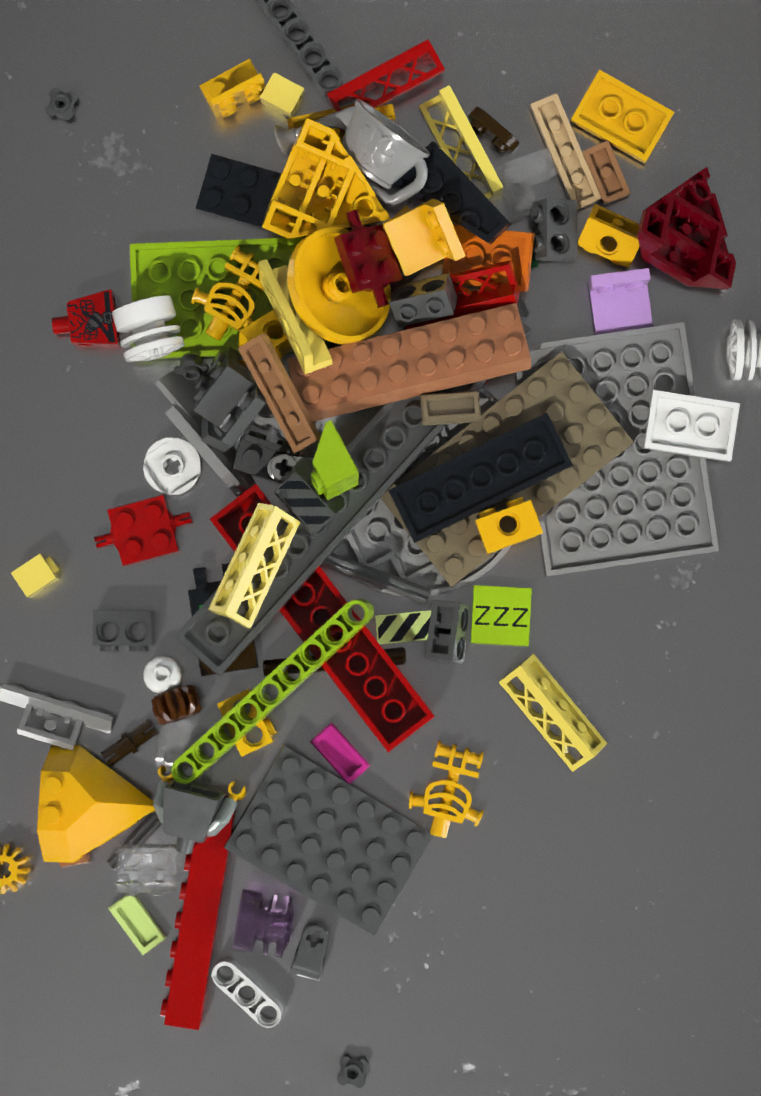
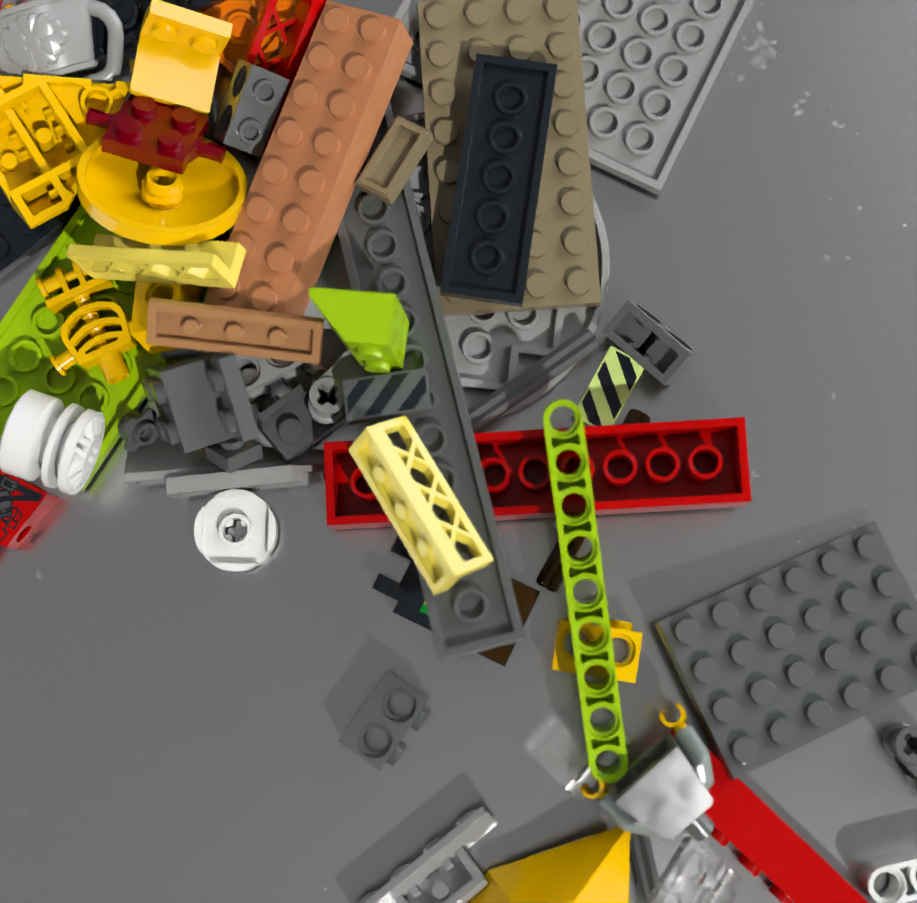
camera: 55 degrees left, 5 degrees down
light yellow brick [11,554,60,598] -> none
red plate [94,494,193,566] -> none
dark brown pin [101,719,159,767] -> none
white head [143,656,183,694] -> none
reddish brown gear [151,685,202,725] -> none
clear purple wheel [233,889,294,958] -> none
dark pink tile [310,722,370,784] -> none
yellow piece [409,740,484,838] -> none
lime tile [470,585,532,646] -> none
yellow brick [475,497,543,554] -> none
light yellow fence [499,654,608,772] -> none

